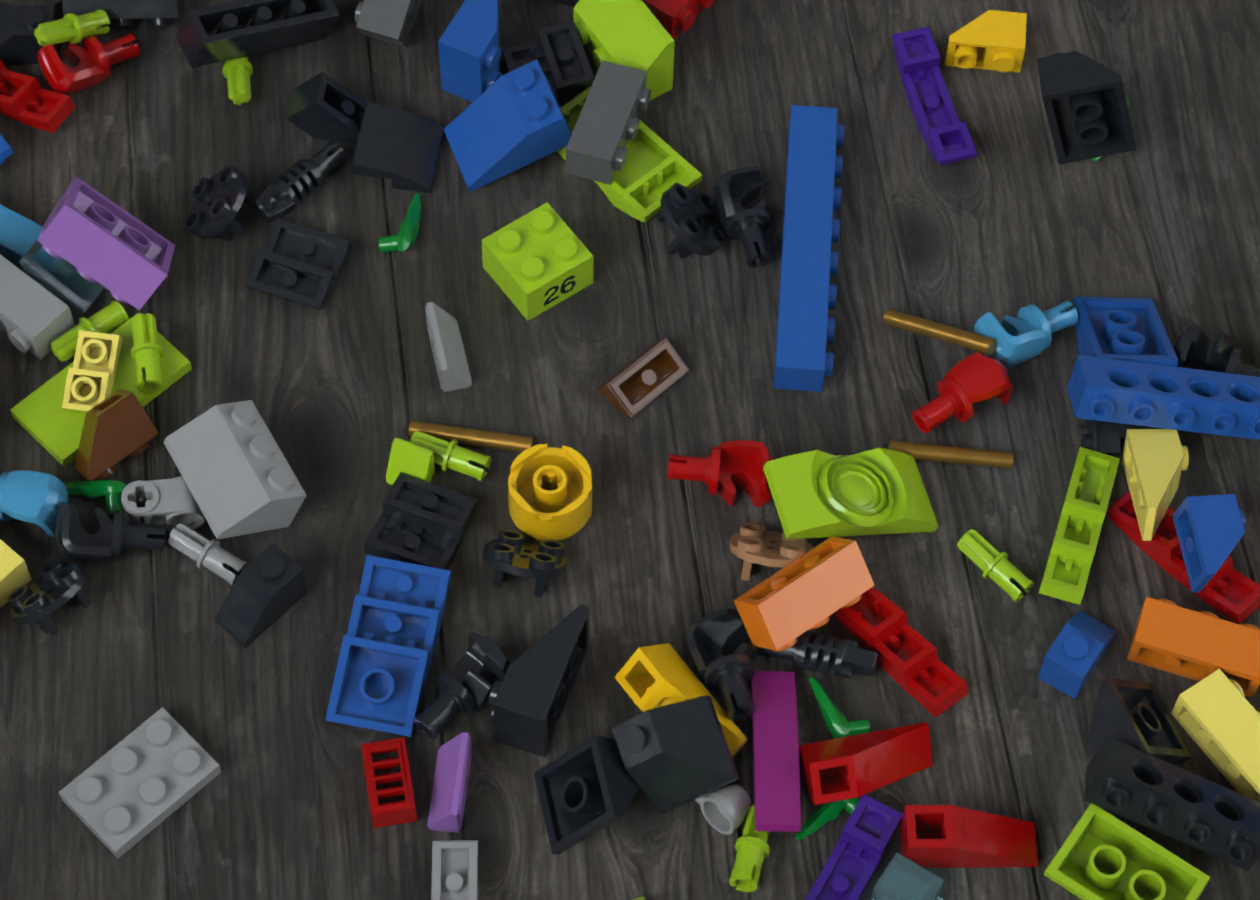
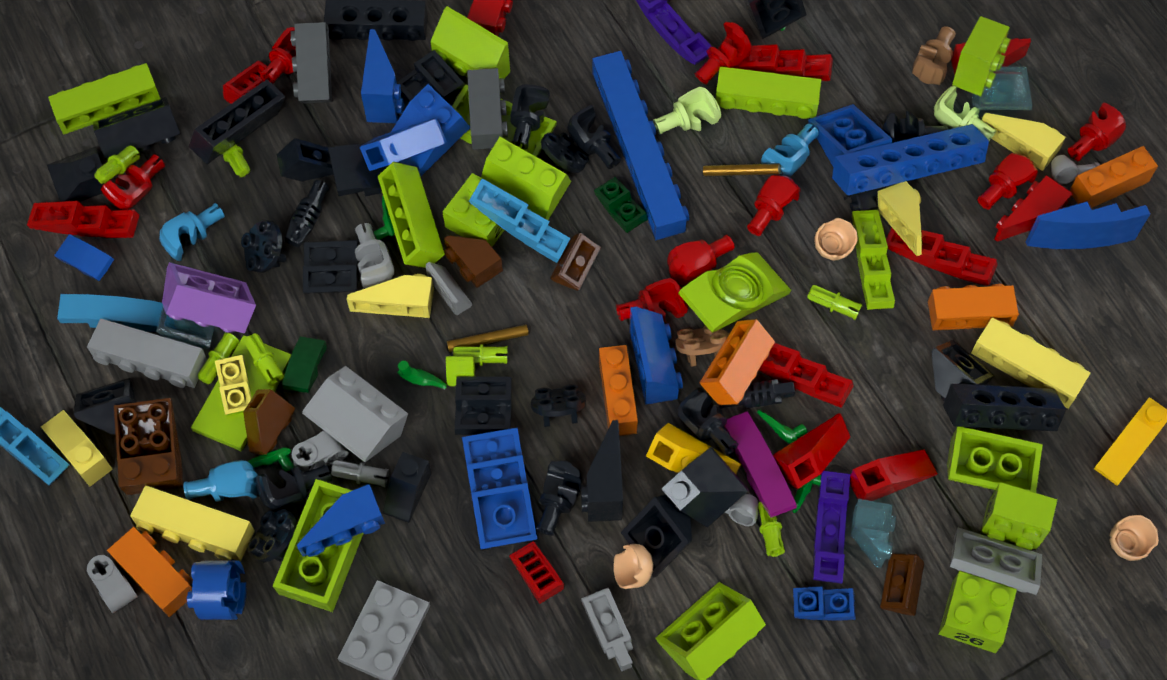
camera: 20 degrees left, 5 degrees up
medium lavender slope [427,732,472,833] -> none
yellow brick [508,444,592,542] -> none
pearl gold bar [888,440,1014,469] -> none
blue slope [1038,610,1118,700] -> none
blue slope [1172,494,1246,593] -> none
none -> dark azure piece [159,203,225,262]
none -> lime brick [272,479,363,612]
none -> dark green slope [282,336,327,393]
none -> blue slope [296,484,385,557]
none -> light yellow slope [347,274,434,318]
none -> light grey piece [355,223,394,288]
none -> slope [359,118,447,171]
none -> lime brick [378,162,445,268]
none -> green bar [397,361,447,389]
none -> reddish brown slope [444,236,503,288]
none -> dark azure slope [469,179,570,263]
none -> lime slope [481,137,571,220]
none -> black piece [510,84,550,150]
none -> dark green slope [594,177,648,233]
none -> orange brick [599,345,638,436]
none -> light nougat hair [614,544,653,589]
none -> blue slope [629,307,683,405]
none -> yellowish green piece [653,87,721,135]
none -> red piece [667,235,735,286]
none -> red piece [695,22,751,85]
none -> lime brick [715,67,821,119]
none -> red slope [735,45,833,81]
none -> light nougat hair [814,218,858,261]

